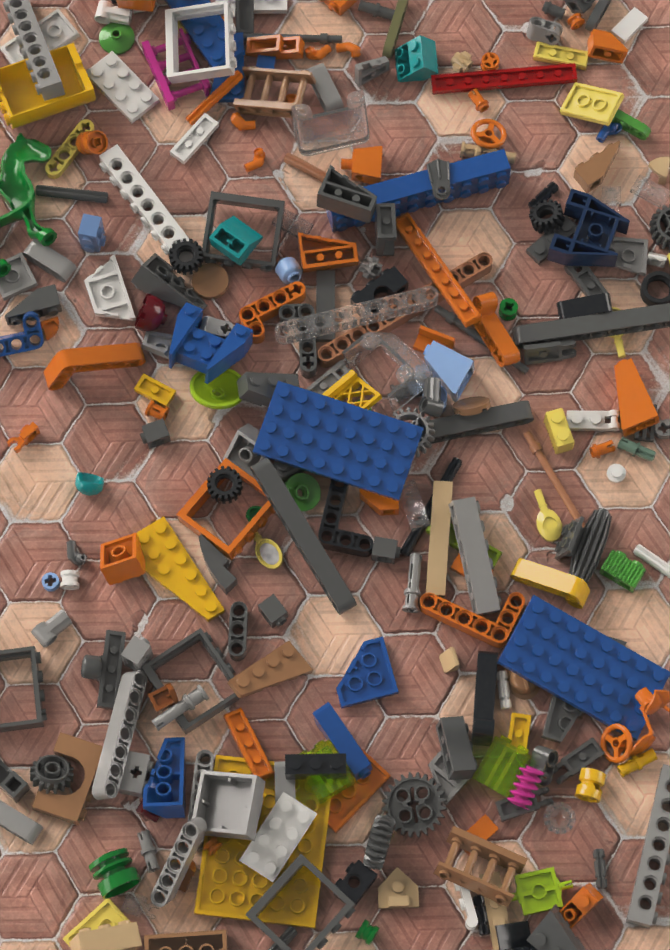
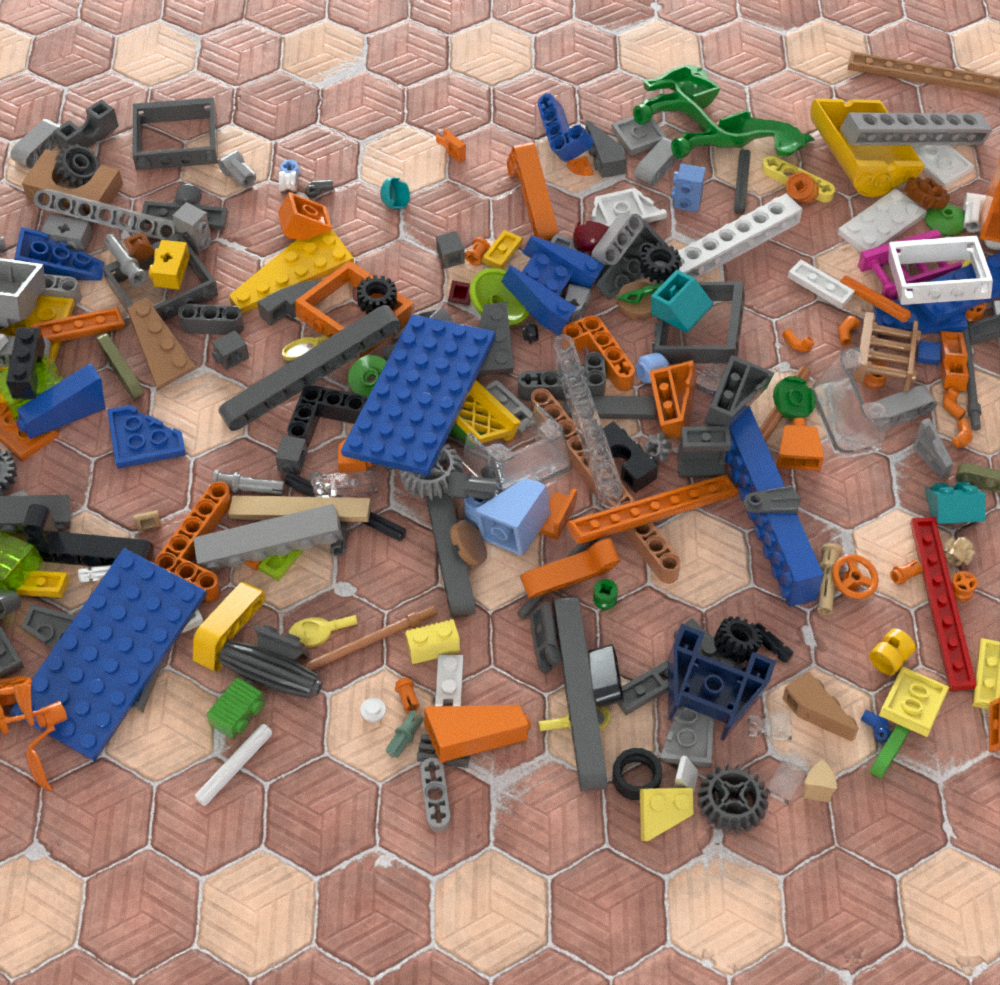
camera: 90 degrees right, 15 degrees down
none -> olive beam [96,333,144,400]
none -> yellow brick [149,240,190,290]
none -> dark red slope [448,280,471,306]
none -> black plate [522,323,539,345]
none -> light grey beam [591,213,643,265]
none -> green hand [616,282,664,304]
none -> green tile [773,376,816,421]
none -> yellow wheel [869,628,916,676]
none -> dark orange gear [904,177,950,210]

